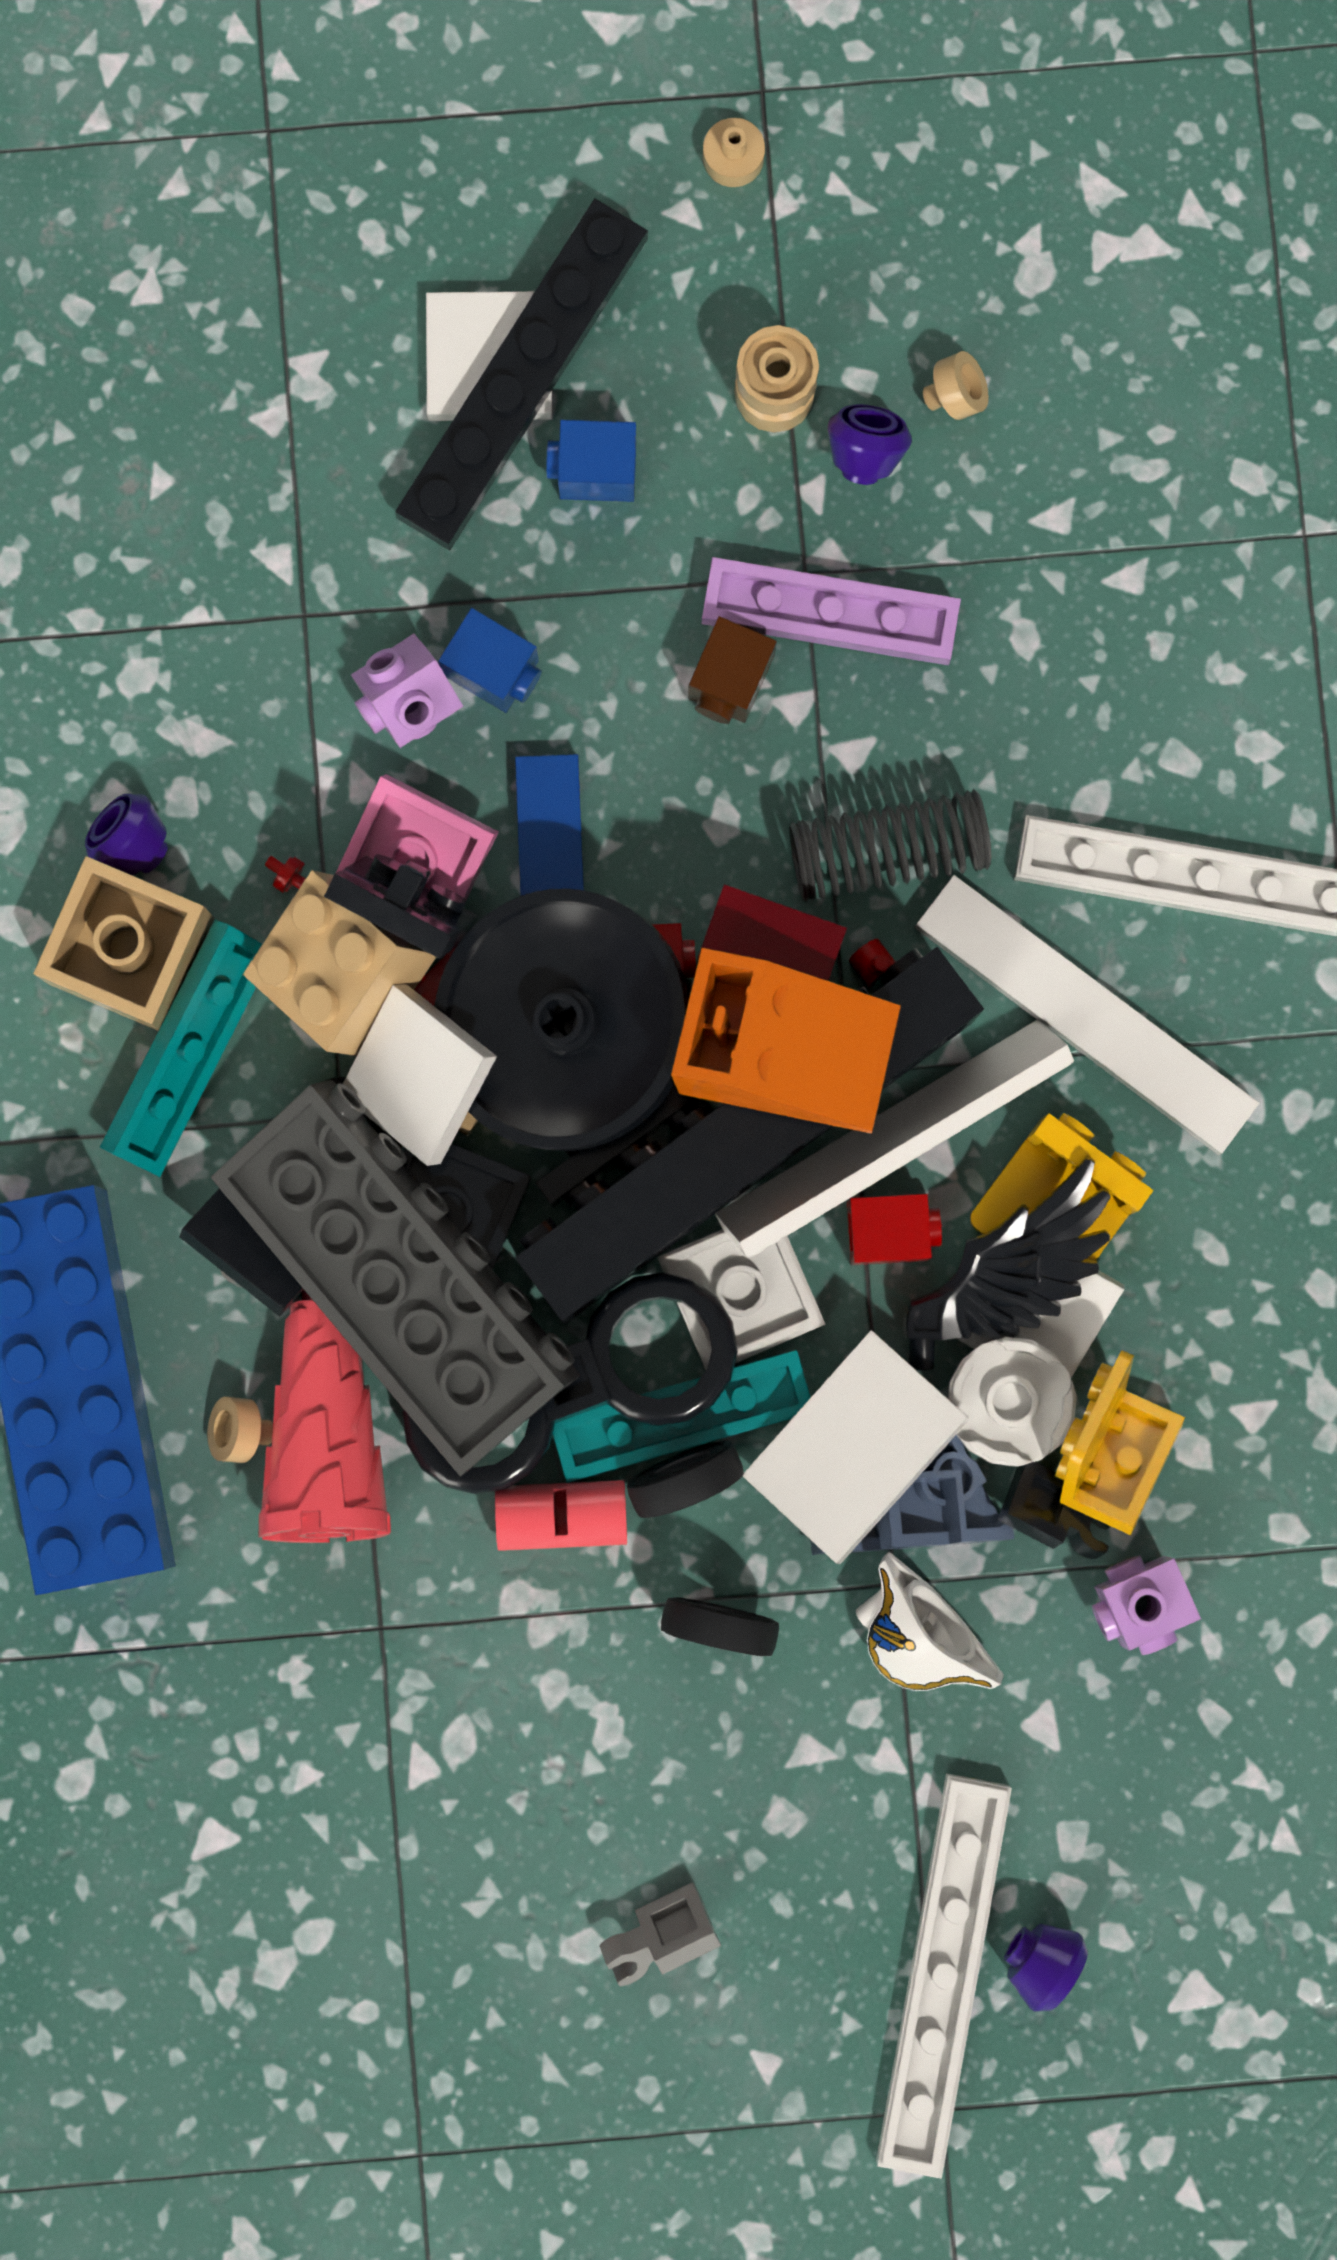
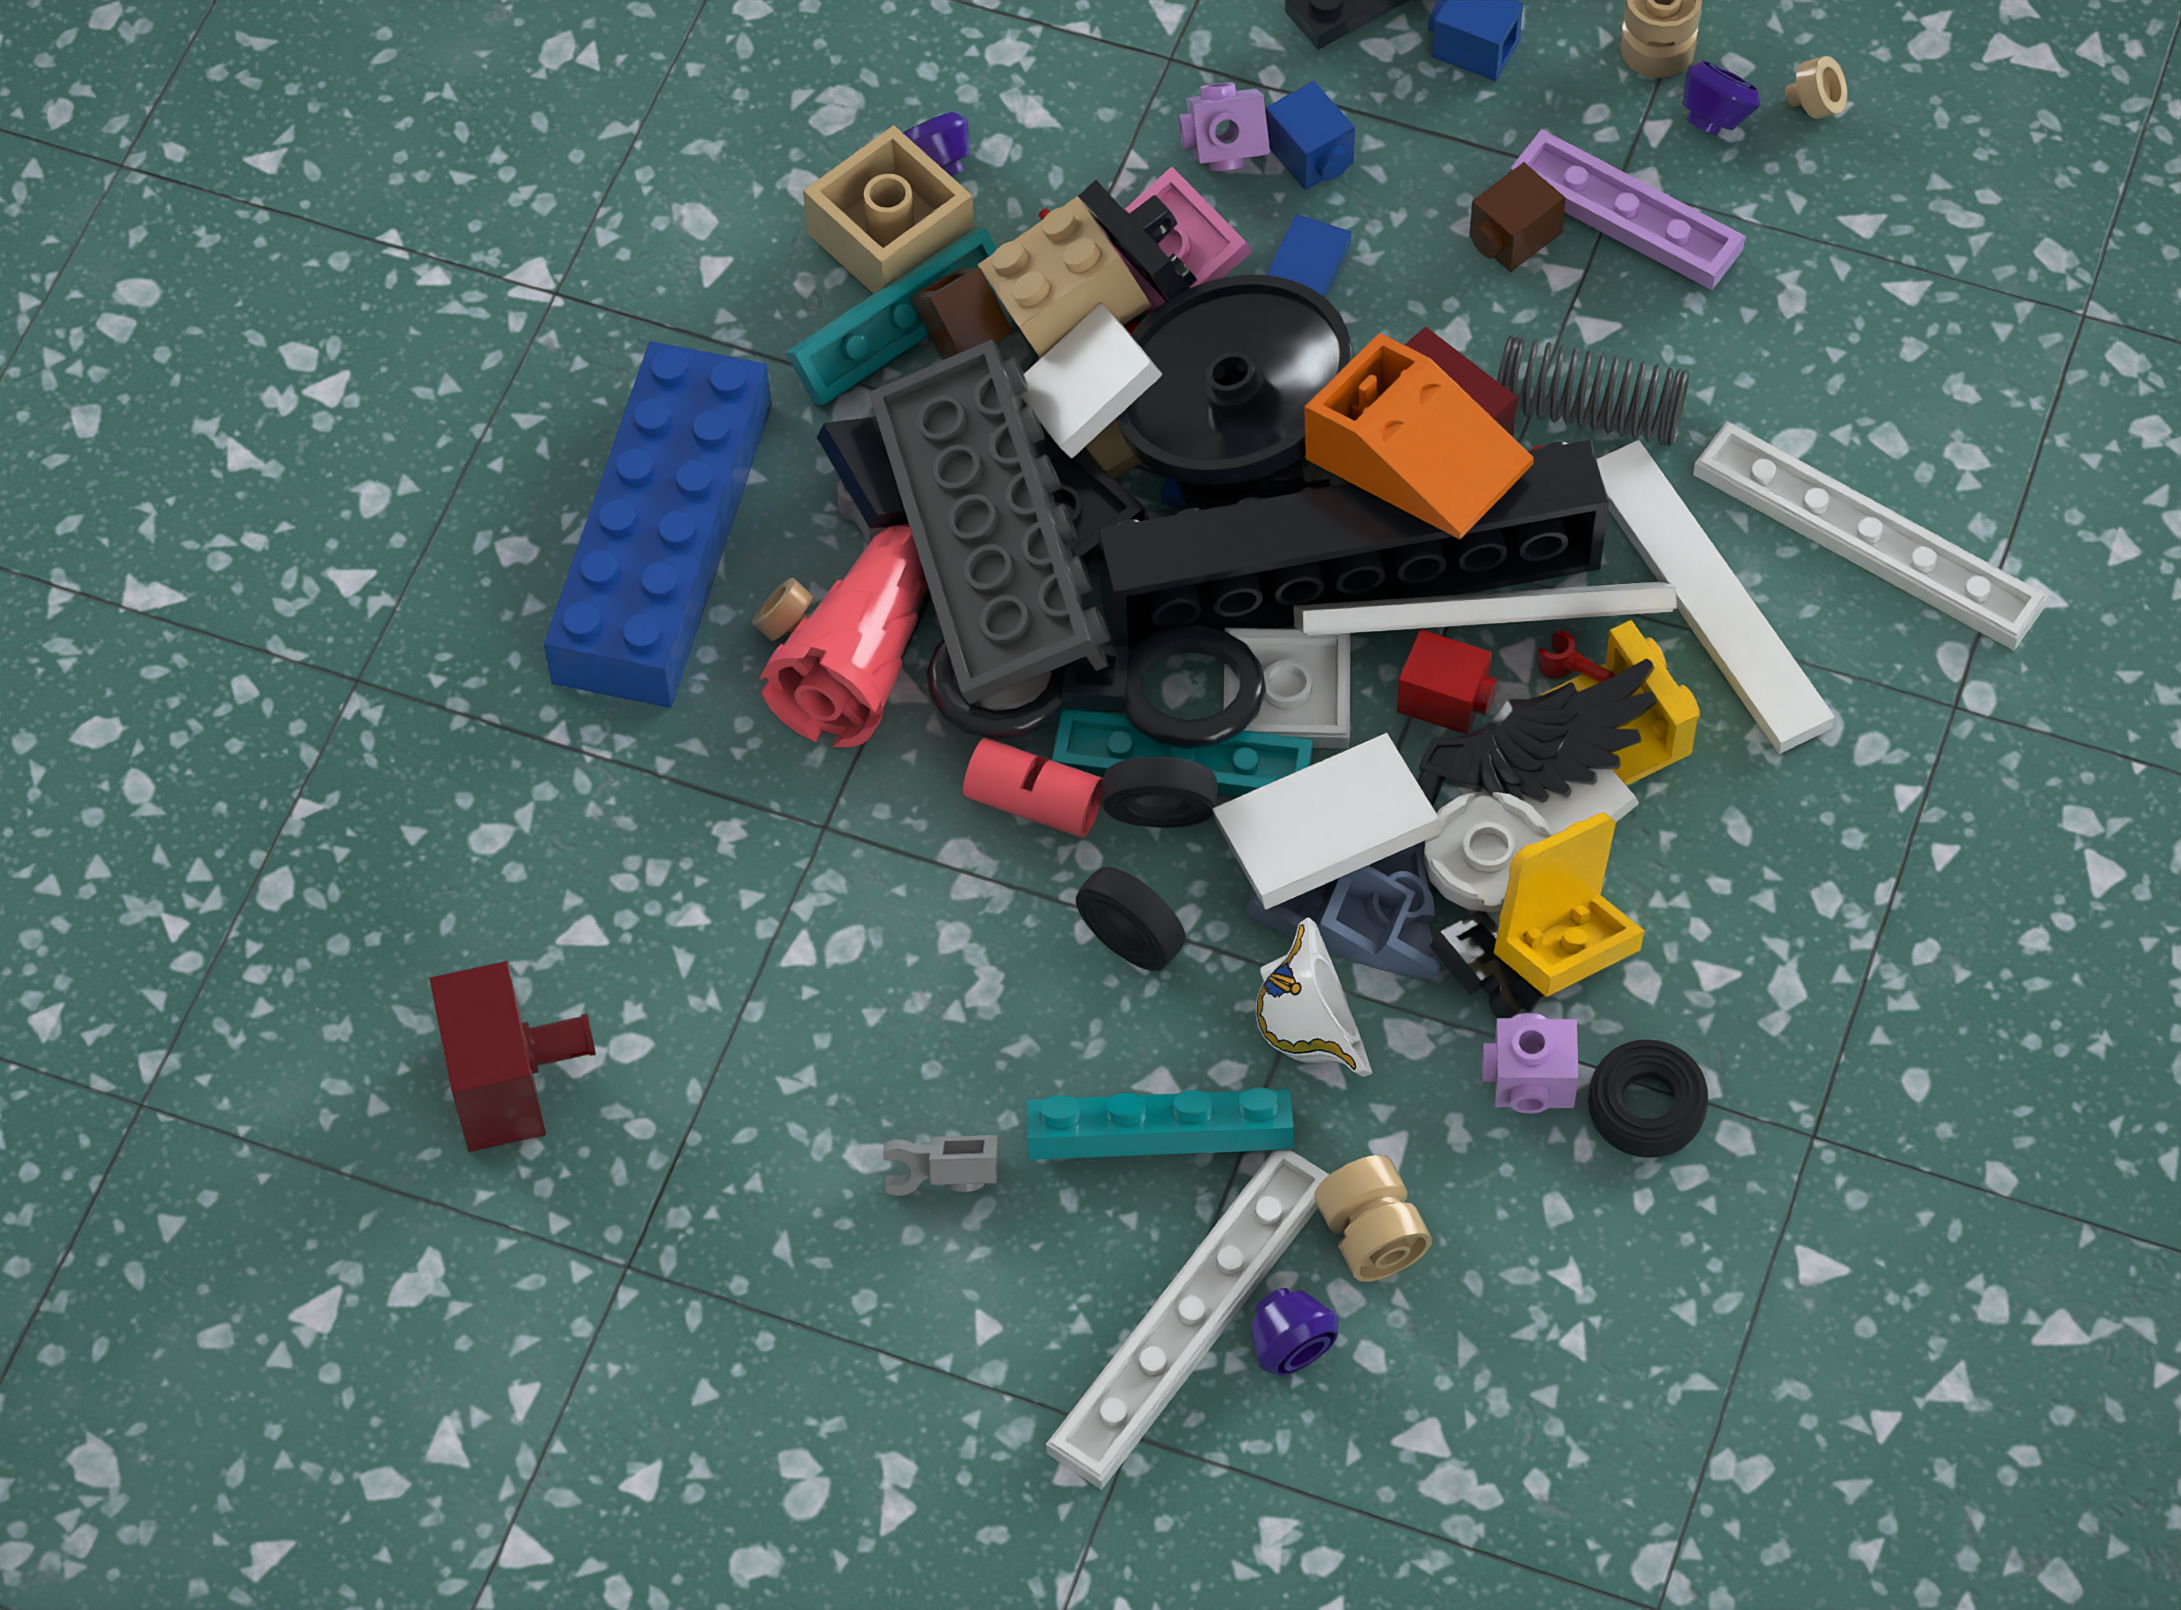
camera: 30 degrees right, 25 degrees down
none -> dark red brick [429,961,596,1152]
none -> reddish brown brick [910,268,1013,360]
none -> teal plate [1027,1087,1294,1160]
none -> tan wheel [1314,1155,1432,1282]
none -> red hand [1537,630,1615,683]
none -> black tyre [1588,1040,1708,1158]

